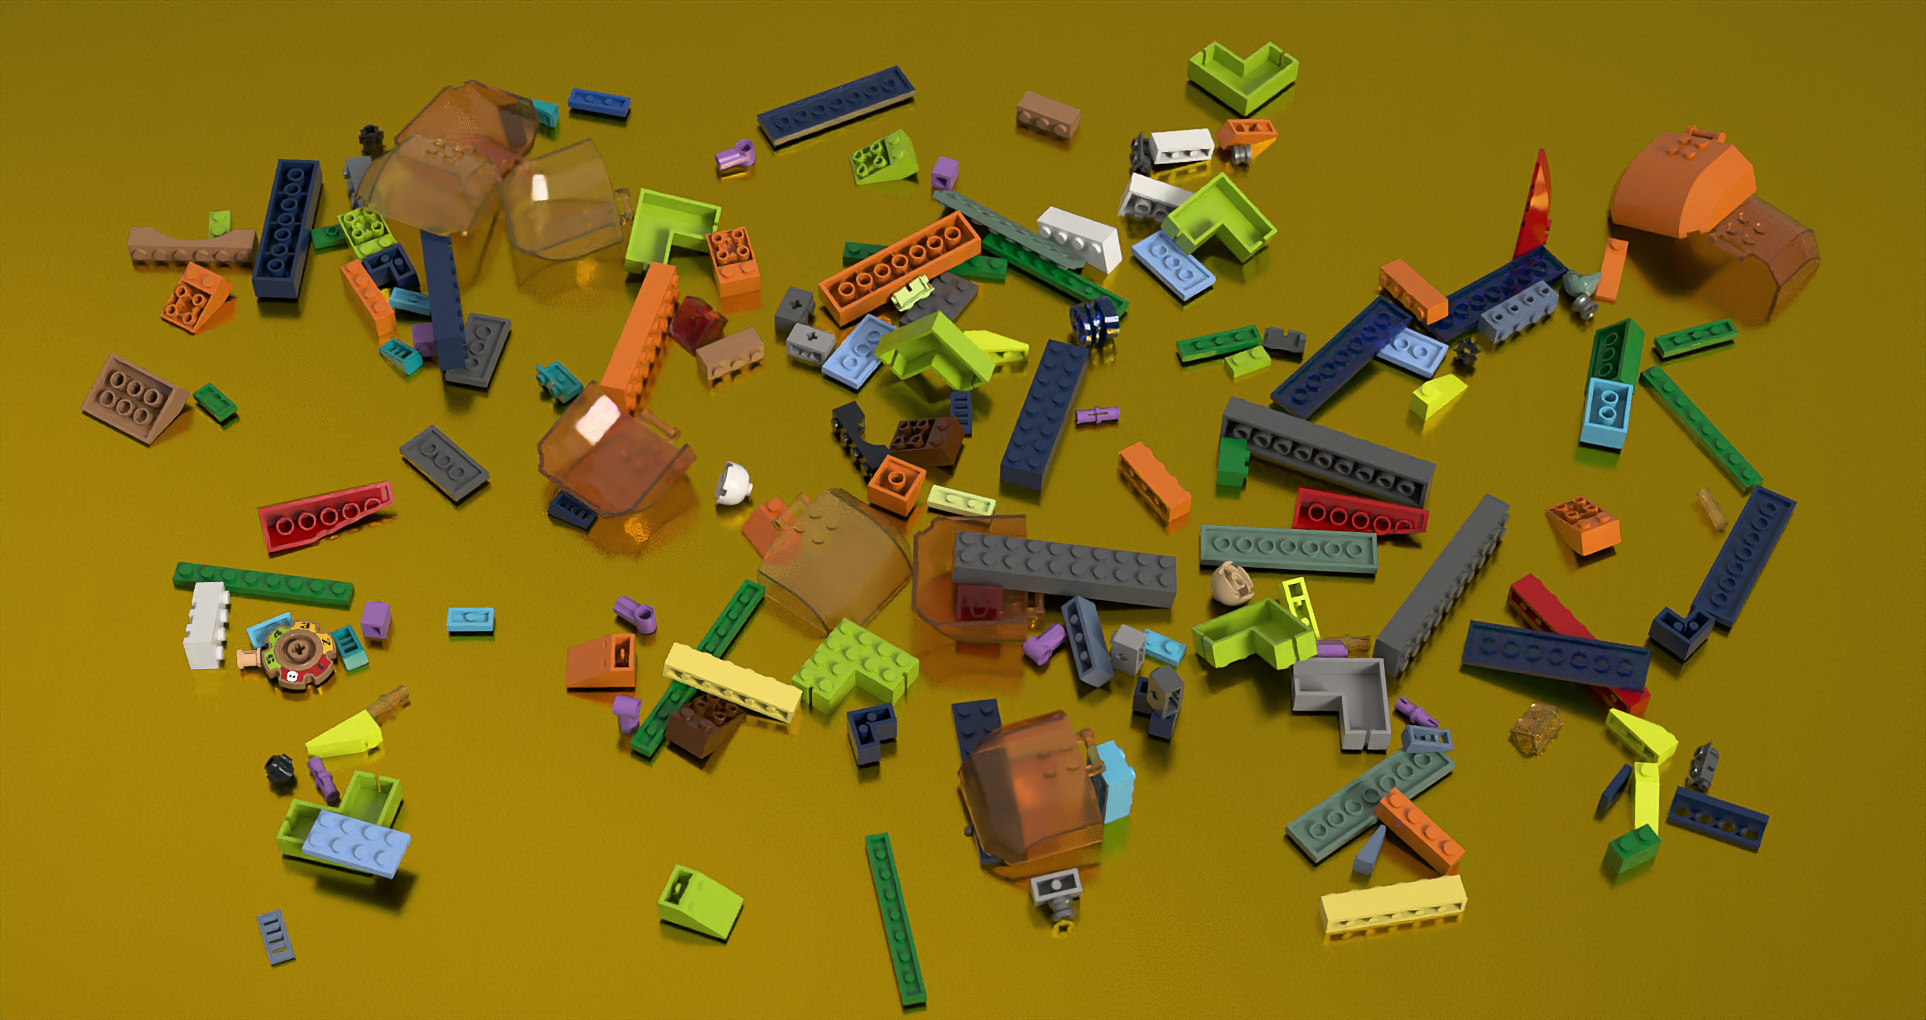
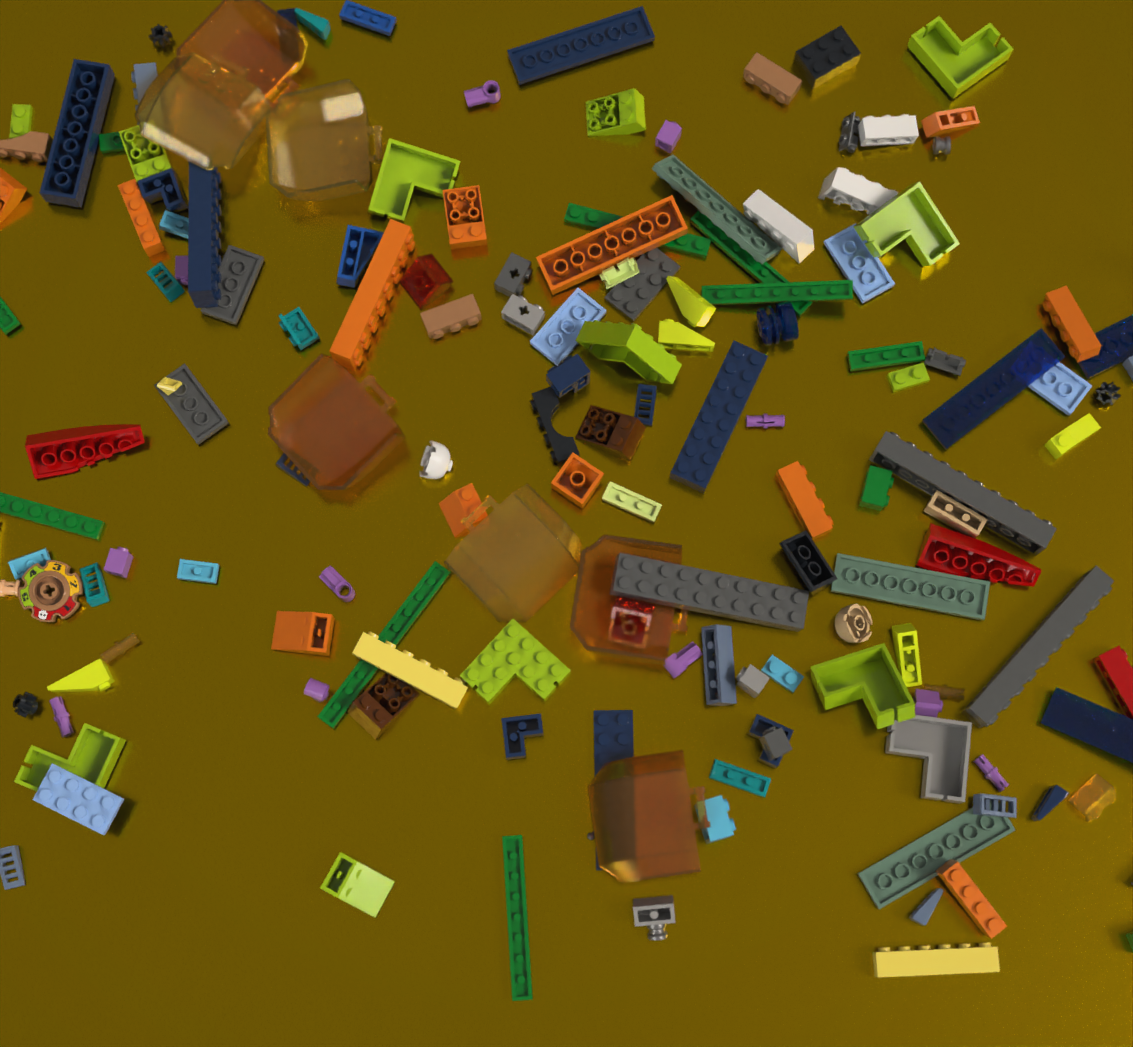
camera: 10 degrees right, 25 degrees up
none -> light yellow slope [157,377,182,396]
none -> blue wedge [336,225,384,288]
none -> dark blue brick [546,354,591,398]
none -> neon yellow slope [666,276,717,327]
none -> green plate [702,280,853,305]
none -> teal tile [709,759,771,798]
none -> black slope [779,530,838,595]
none -> black brick [793,25,861,89]
none -> tan brick [923,490,988,538]
none -> dark blue slope [1031,785,1069,821]

